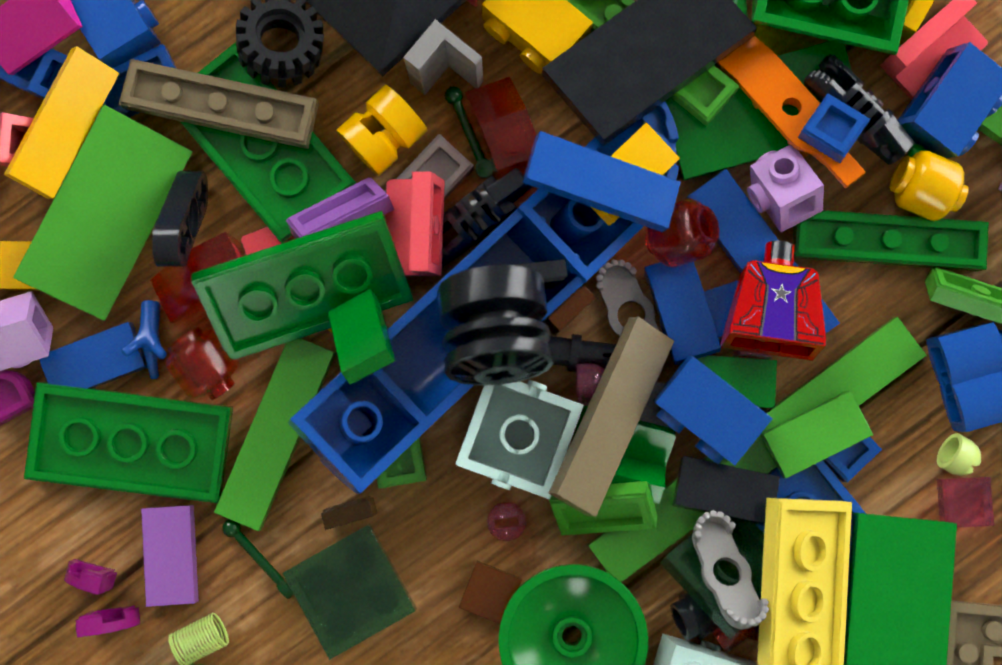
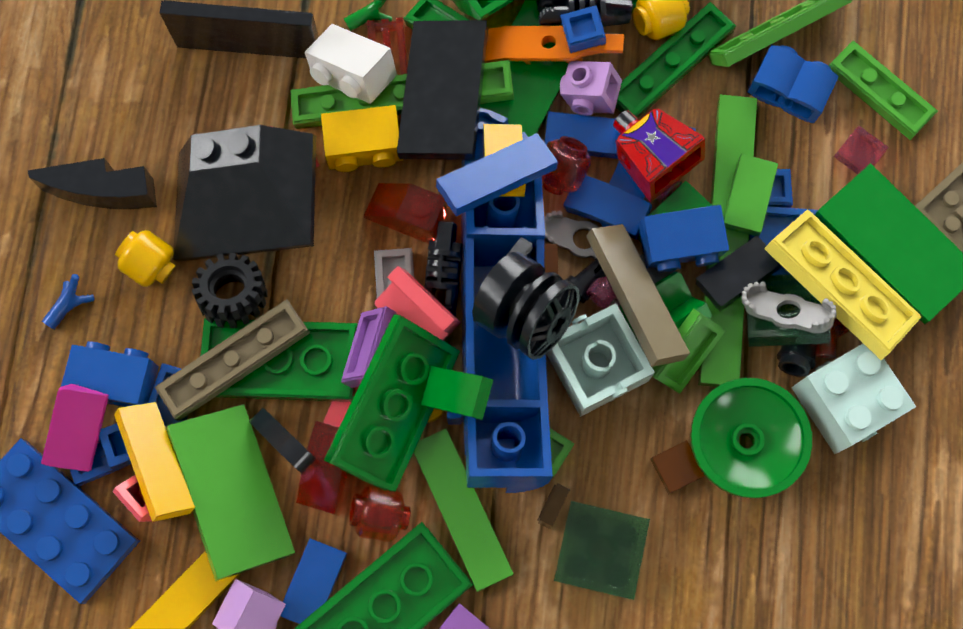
camera: 50 degrees left, 10 degrees down
blue bar [122,300,167,379] -> none
dark green hinge [222,519,297,599] -> none
yellow wheel [336,84,428,176] -> none
light grey panel [403,19,483,95] -> none
dark green hinge [444,86,494,179] -> none
clear pink hinge [487,502,526,541] -> none
yellowish green hinge [937,433,981,476] -> none

